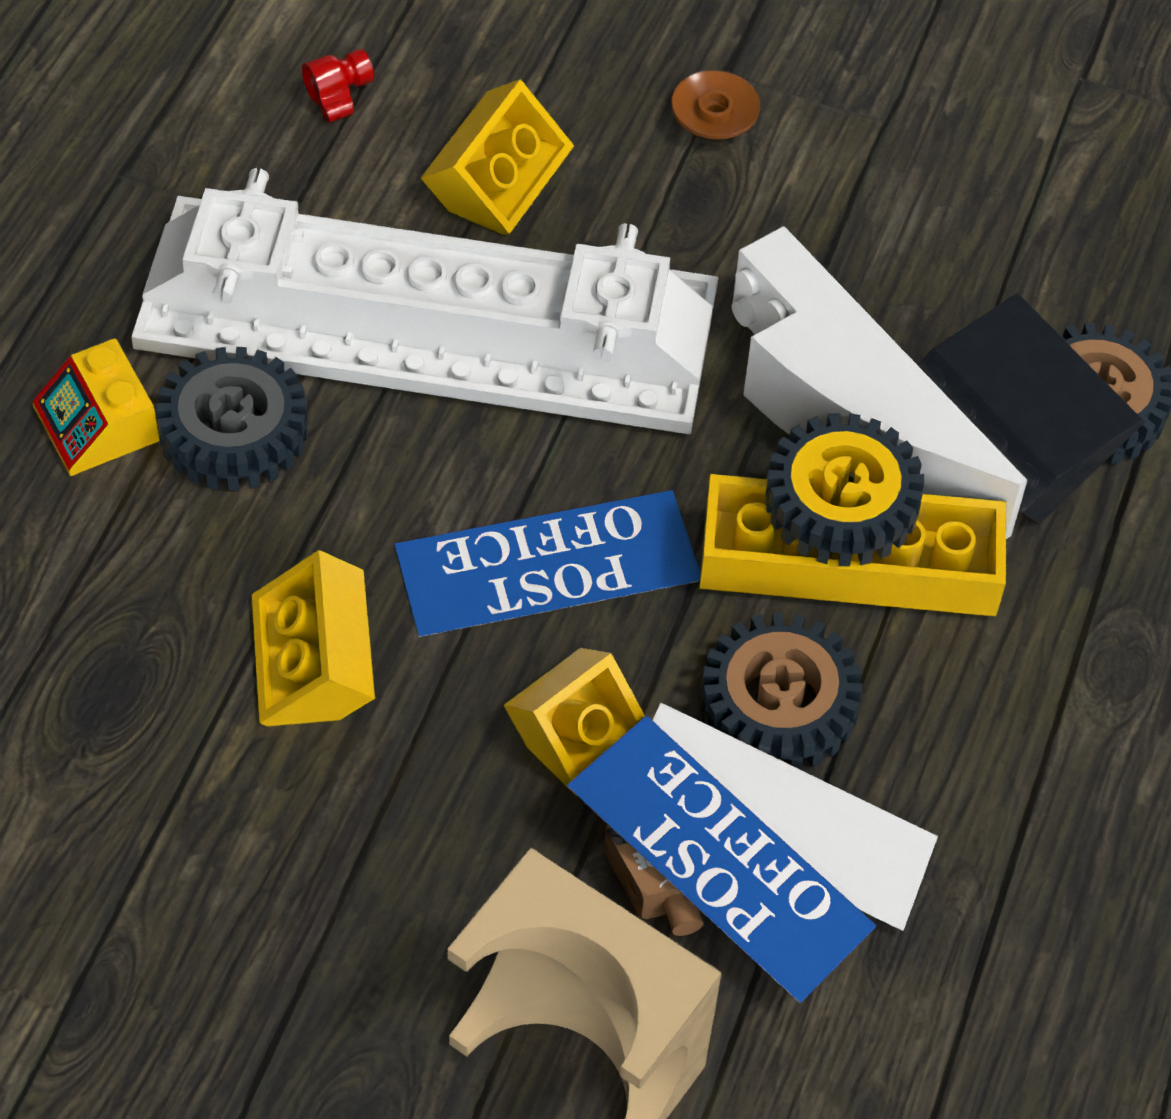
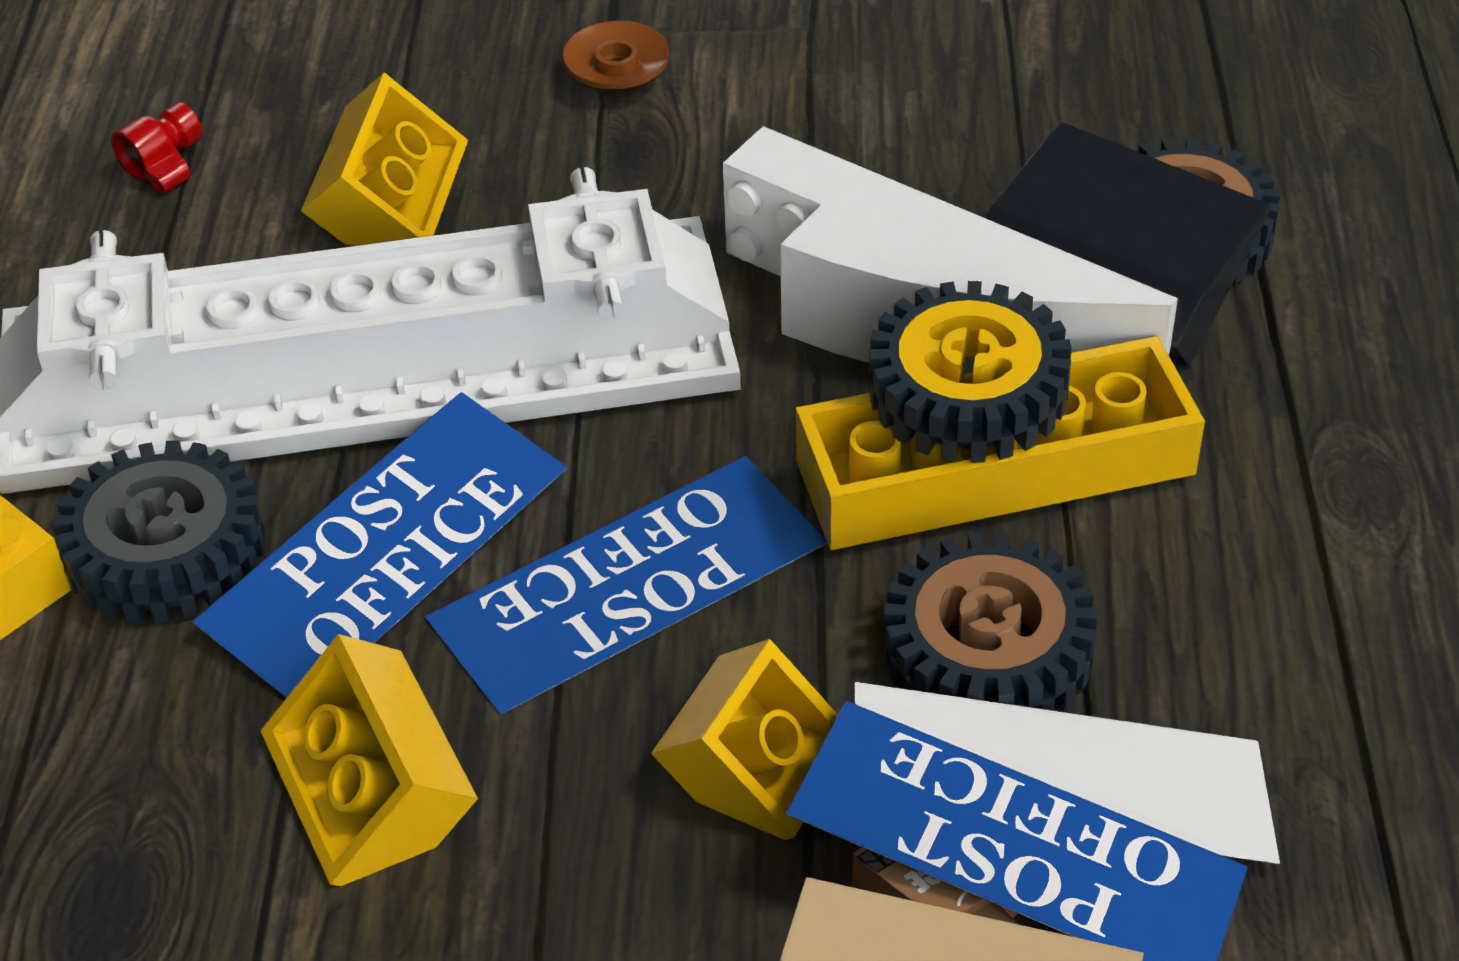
camera: 15 degrees left, 10 degrees down
none -> blue sticker [192,392,568,698]

